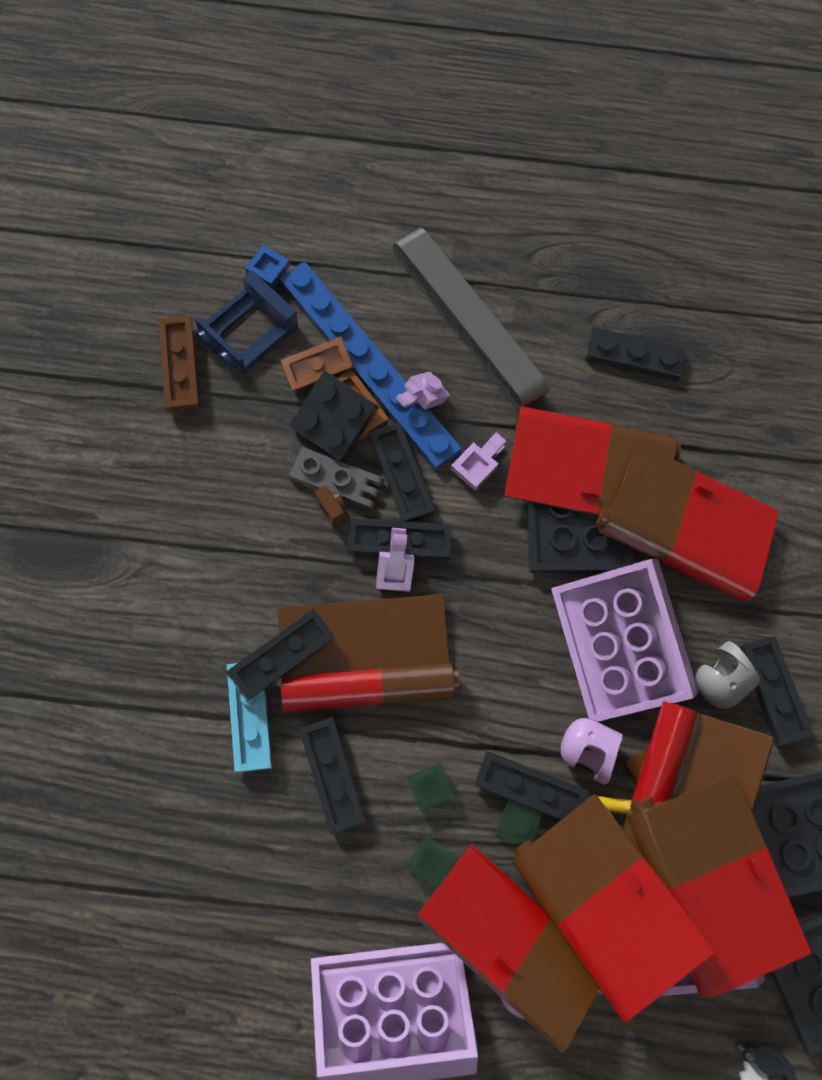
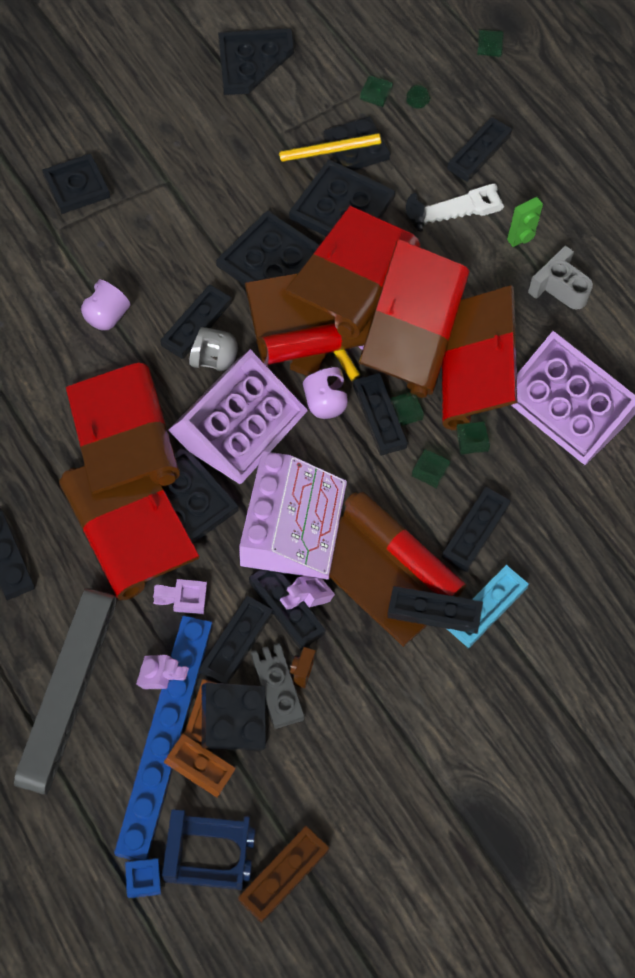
camera: 125 degrees left, 10 degrees down
none -> lavender slope [239,451,347,580]

